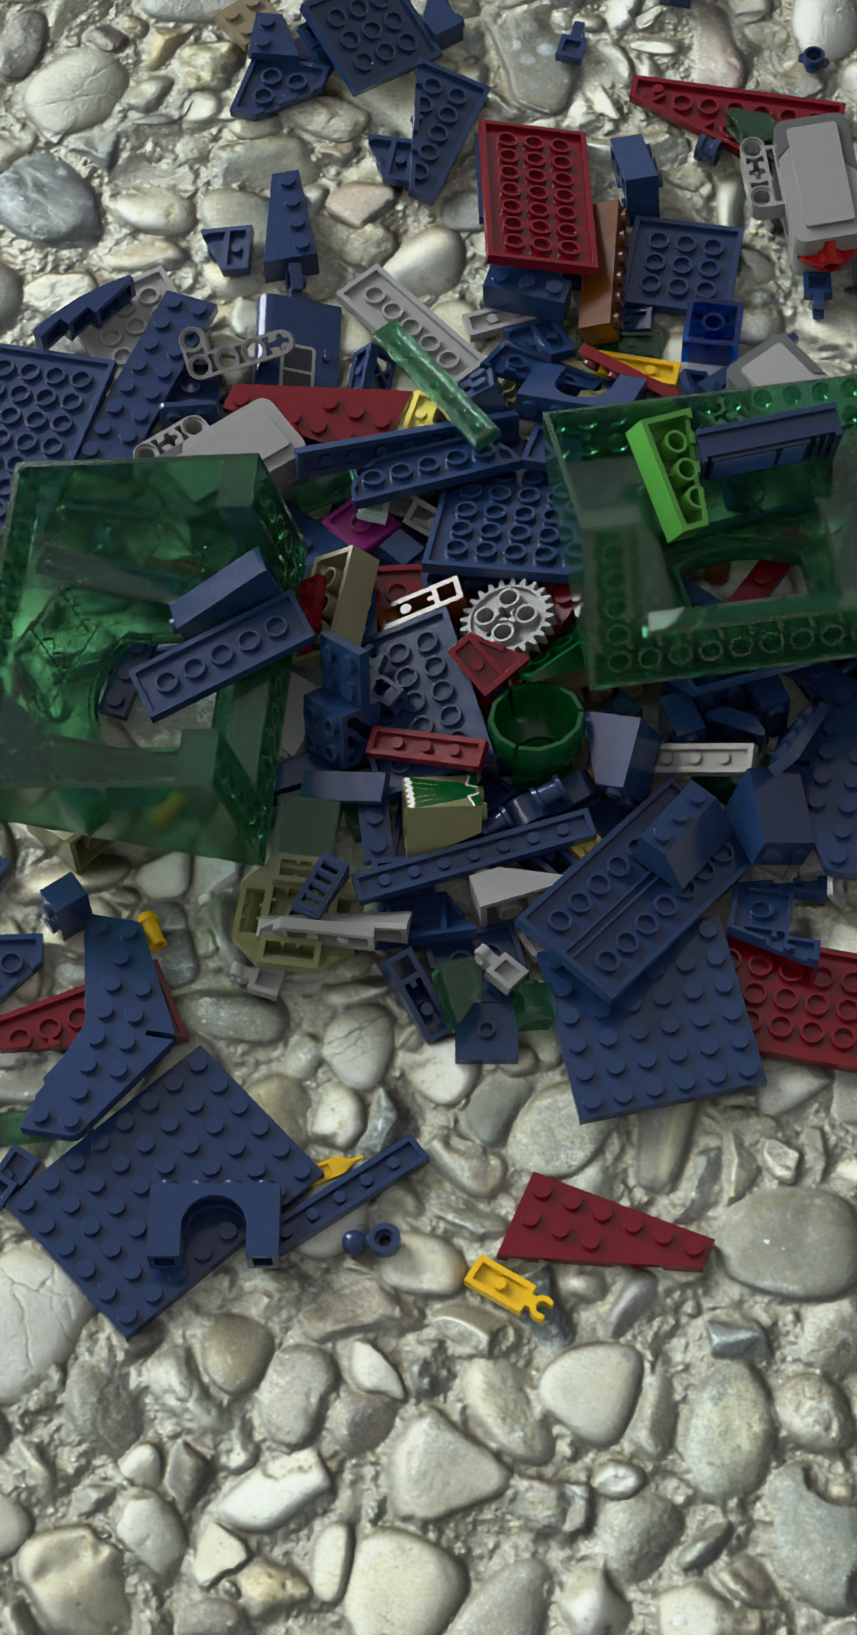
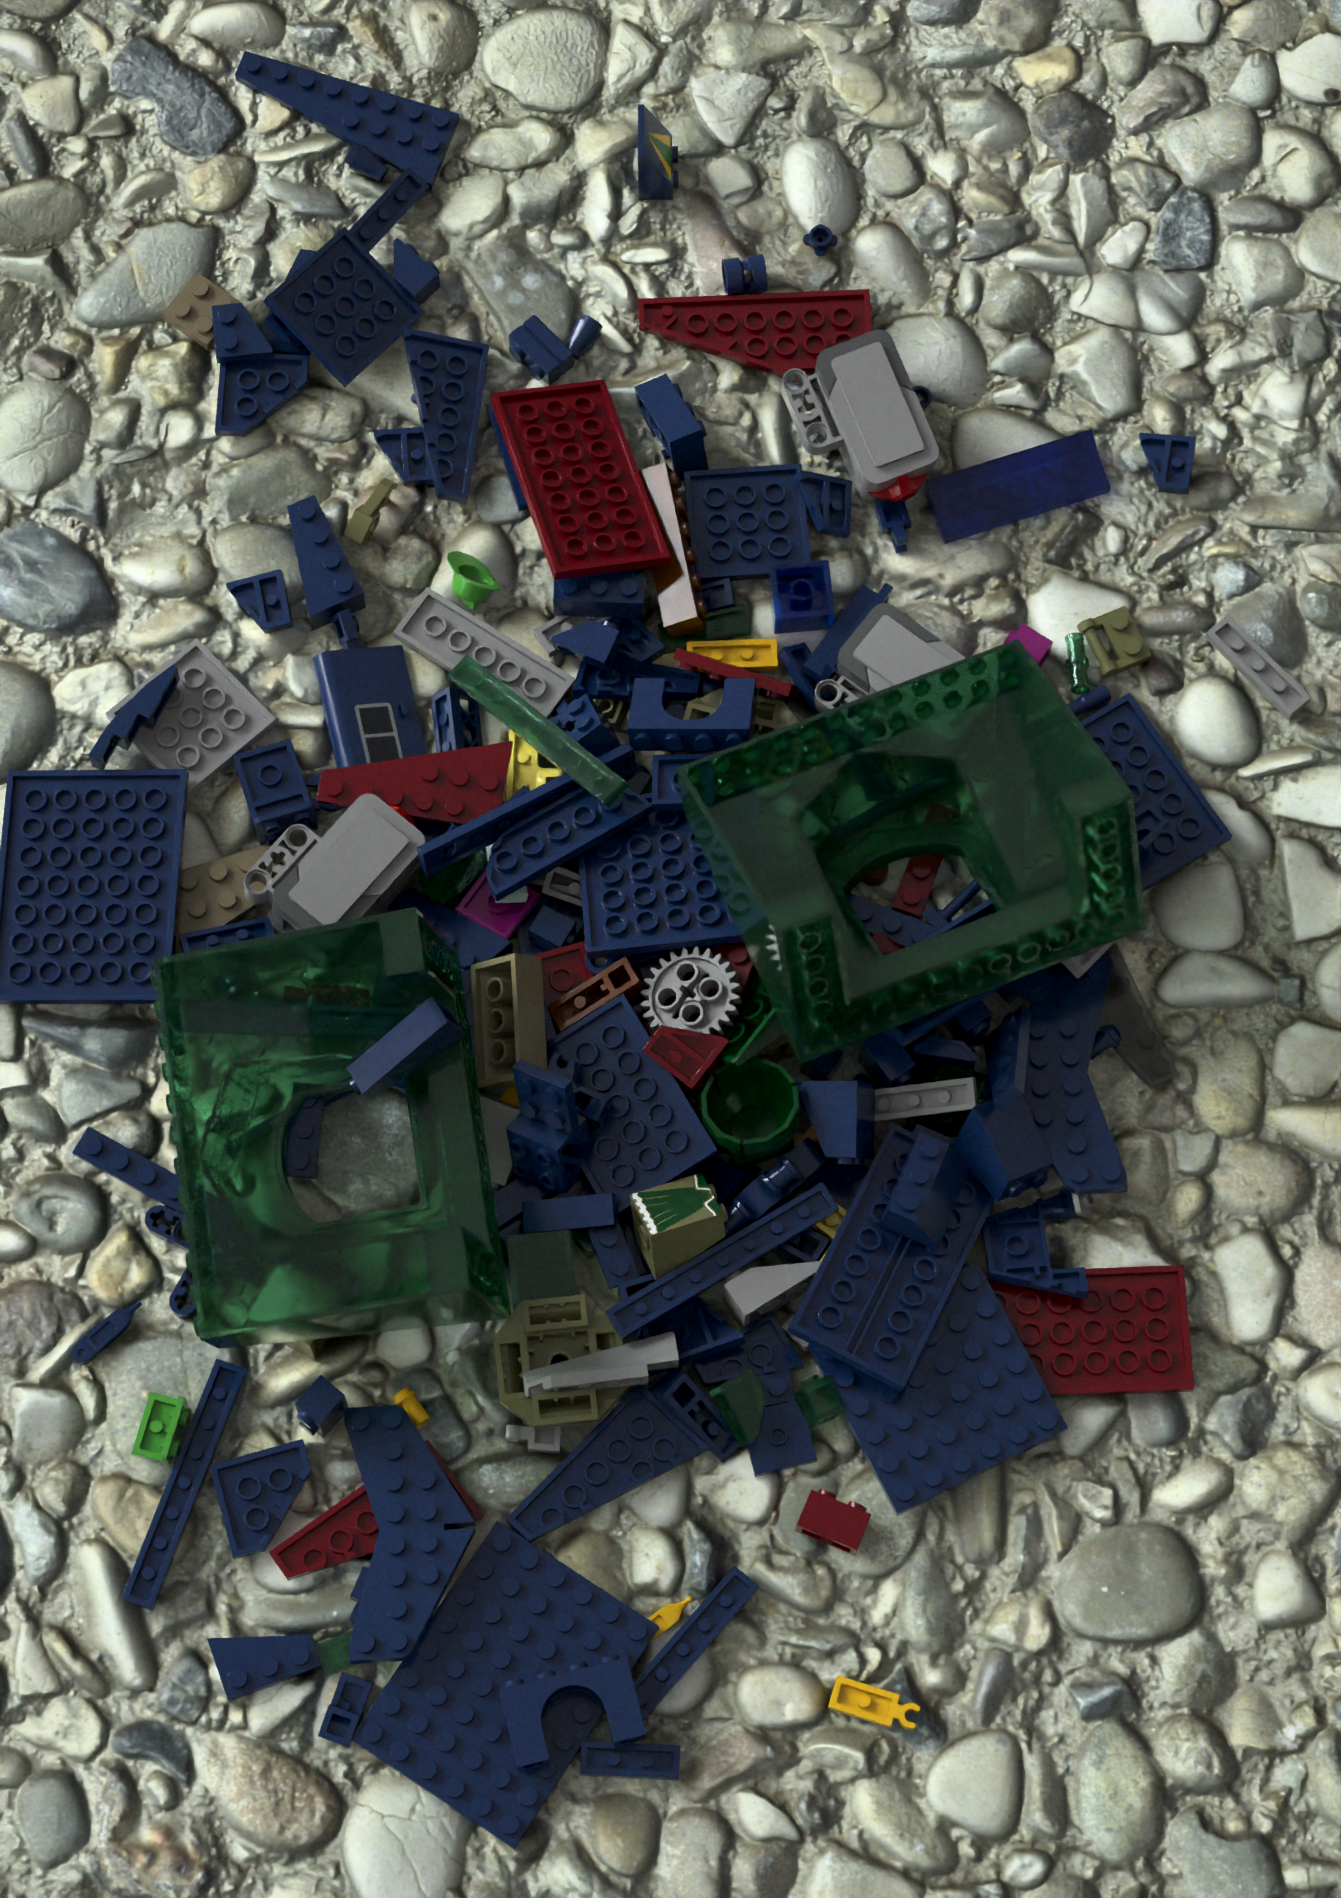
camera: 20 degrees left, 10 degrees up
dark blue plate [76,290,218,481] -> none
dark blue plate [127,589,318,724] -> none
light grey beam [179,327,296,380] -> none
dark blue slope [291,852,350,920] -> none
dark red hinge [297,573,327,655] -> none
dark blue plate [341,1223,402,1258] -> none
dark red plate [365,725,490,772] -> none
light grey plate [471,944,529,996] -> none
dark red wing [497,1172,715,1273] -> none
dark blue plate [555,21,588,66] -> none
bright green wedge [625,407,709,543] -> none
dark blue wheel [693,134,724,166] -> none
dark blue piece [695,402,843,484] -> none
clear green slope [726,107,779,156] -> none
none -> olive piece [343,478,398,545]
none -> bright green piece [447,551,501,609]
none -> dark blue wing [506,1384,710,1542]
none -> dark blue brick [509,315,574,385]
none -> dark blue slope [550,620,624,672]
none -> dark blue cone [566,315,603,360]
none -> dark blue plate [580,1741,680,1781]
none -> dark blue wheel [722,254,768,295]
none -> dark blue wing [795,470,852,539]
none -> dark red brick [795,1489,871,1556]

